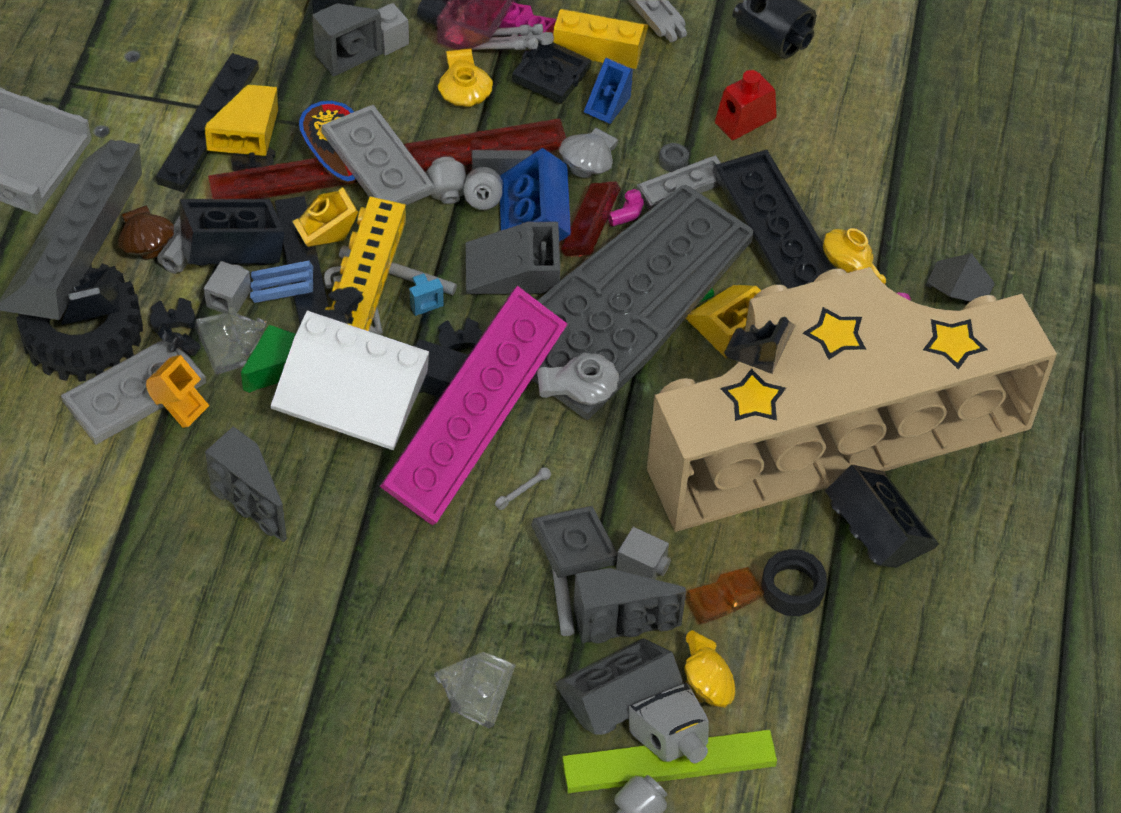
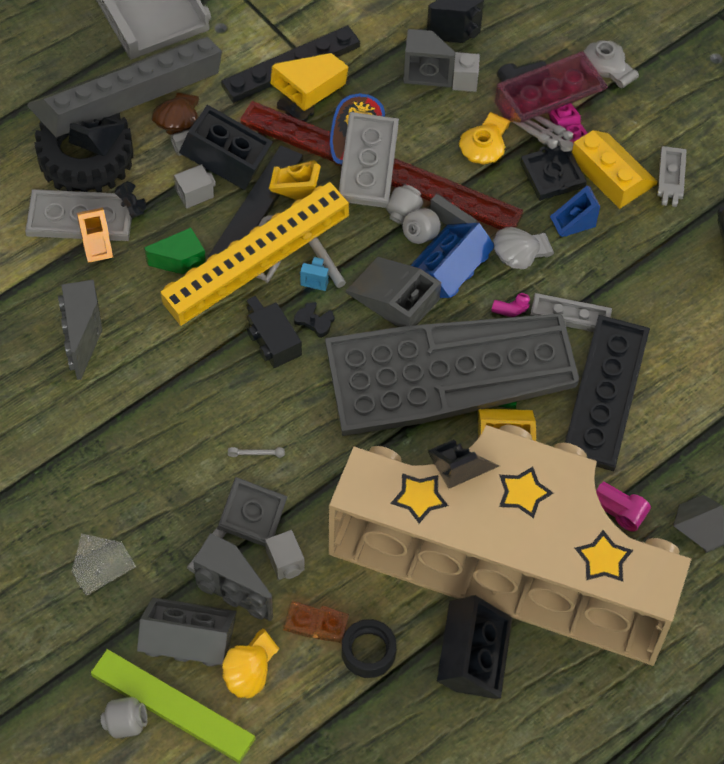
camera: 40 degrees right, 5 degrees up
black piece [150,298,196,333] -> none
clear slope [195,307,267,374] -> none
medium blue tile [250,260,313,303] -> none
white slope [271,311,429,450] -> none
black piece [318,287,364,324] -> none
dark pink plate [379,286,567,526] -> none
light grey animal [537,353,619,406] -> none
clear red tile [561,181,621,256] -> none
light grey torso [629,683,709,763] -> none
dark grey tile [659,143,689,172] -> none
red torso [715,70,777,141] -> none
yellow animal [823,228,886,284] -> none

